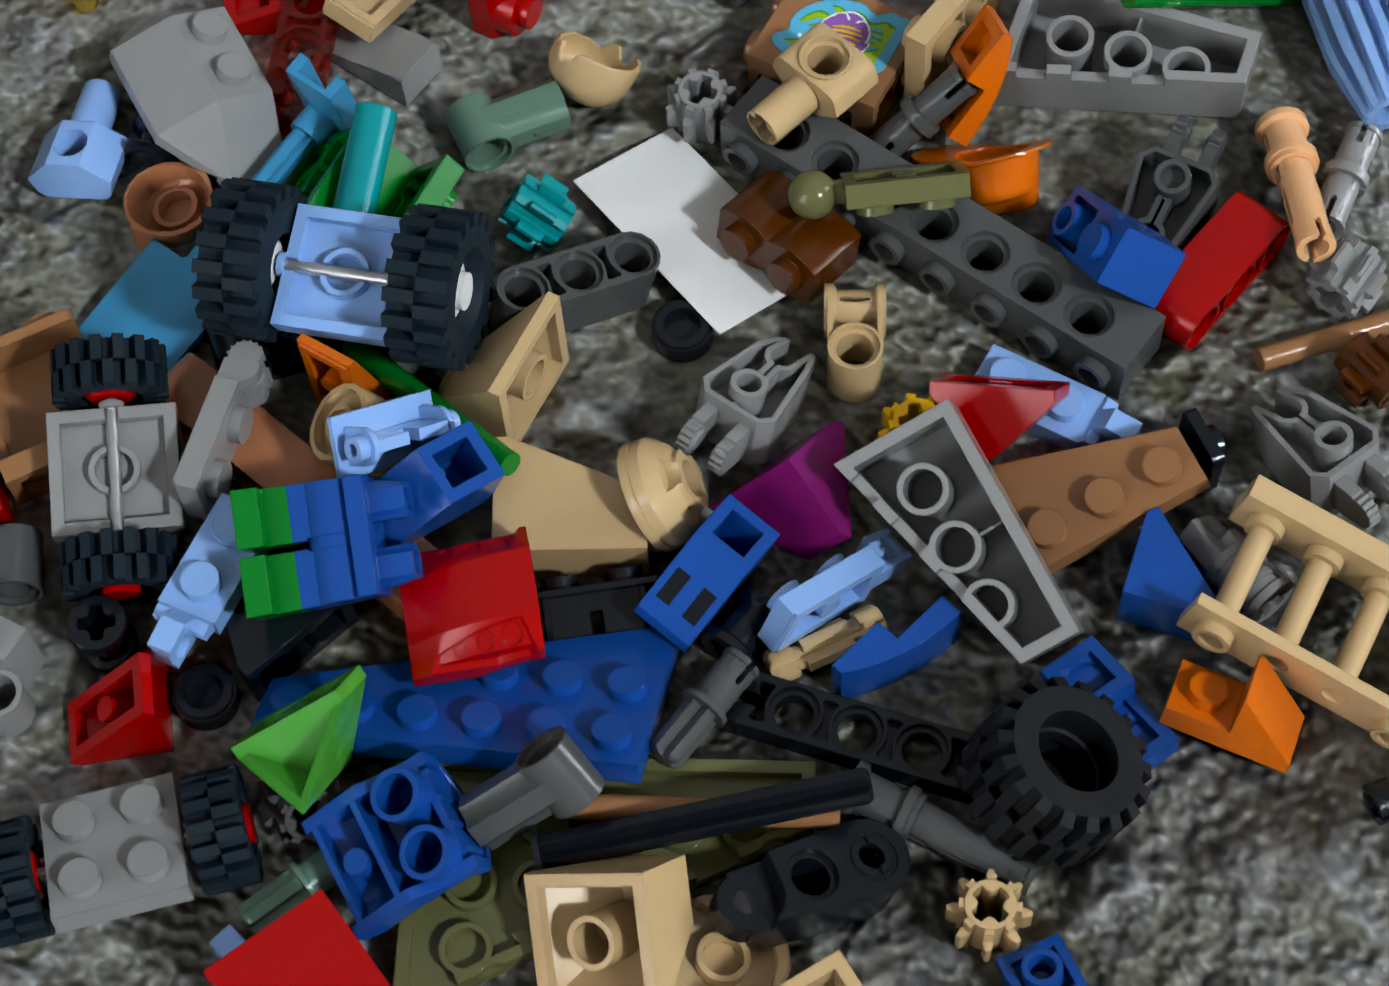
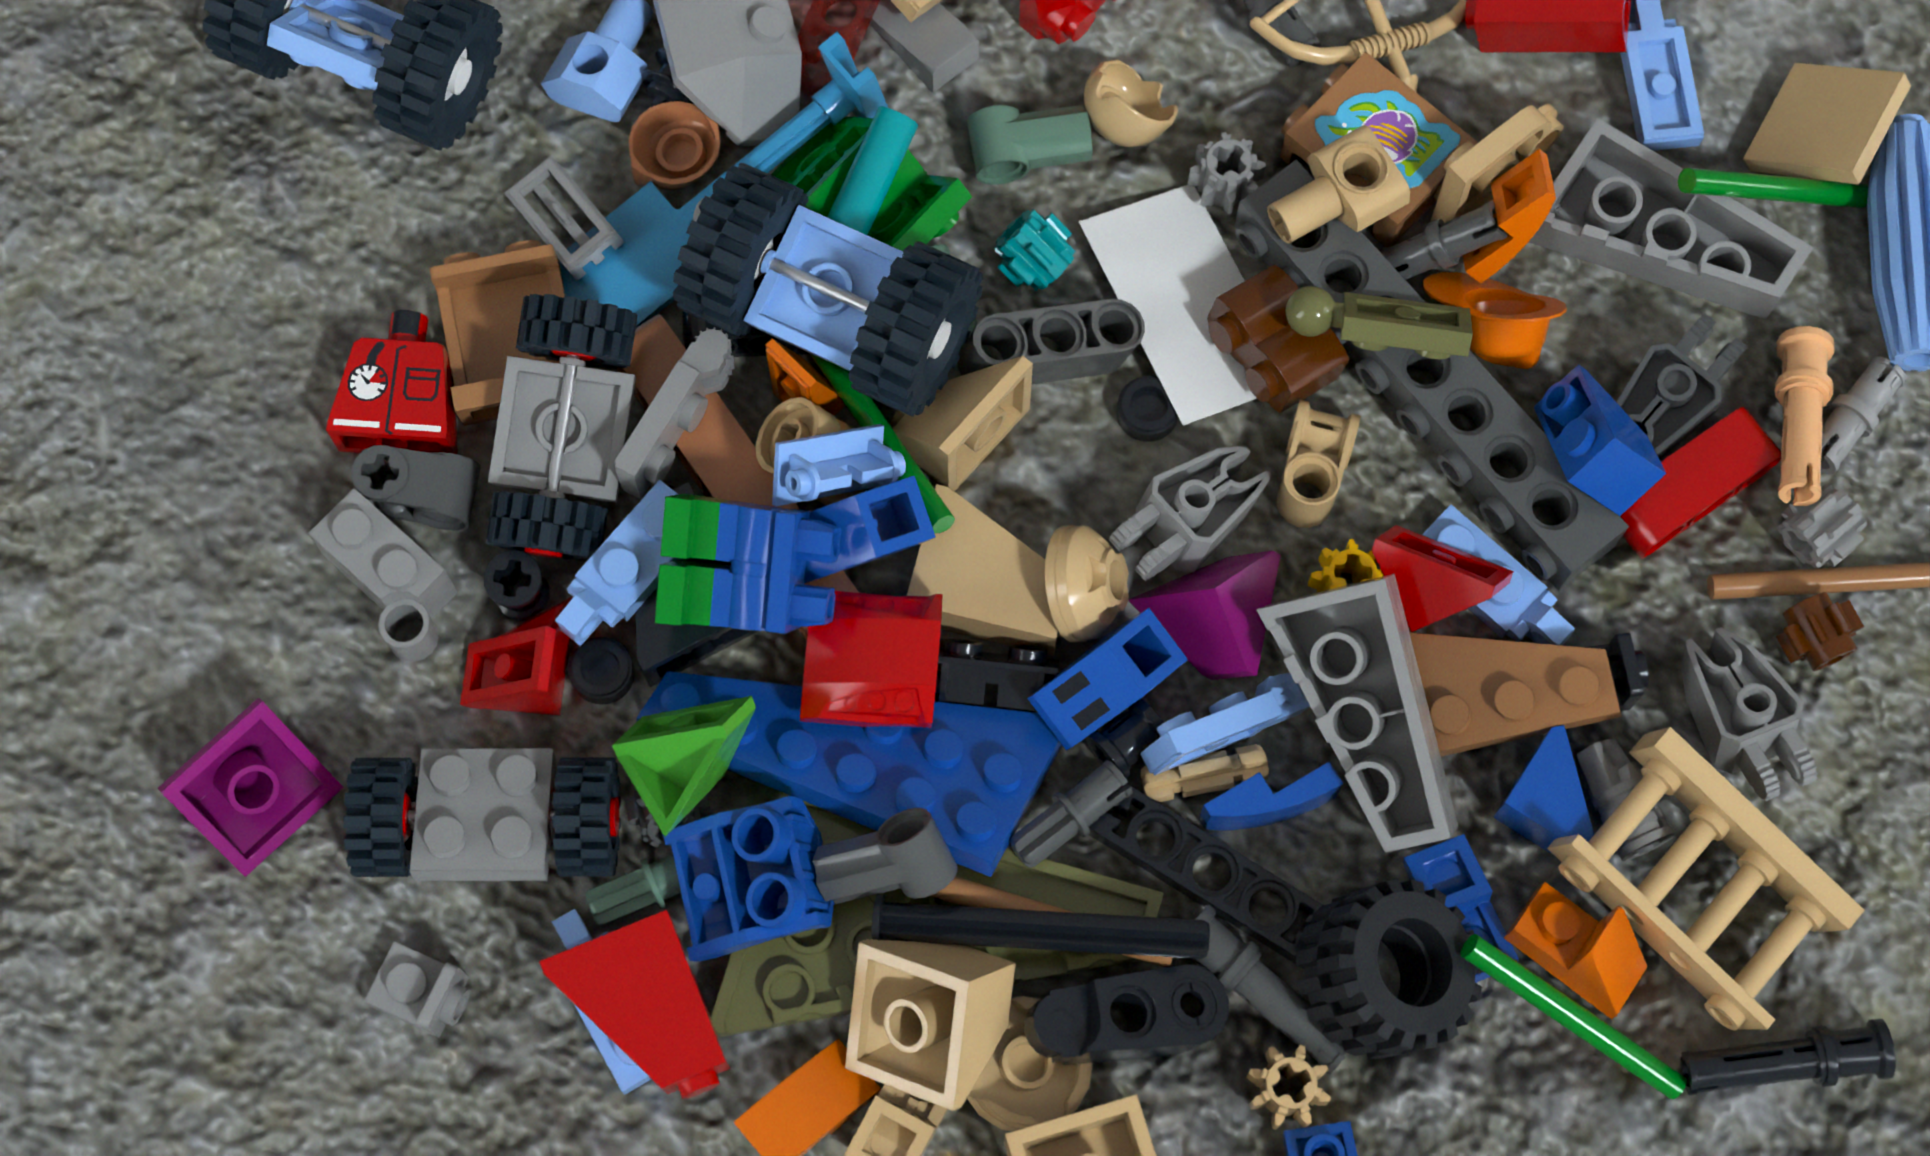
camera: 10 degrees right, 10 degrees up
none -> light grey tile [505,155,625,281]
none -> green bar [1460,934,1687,1100]

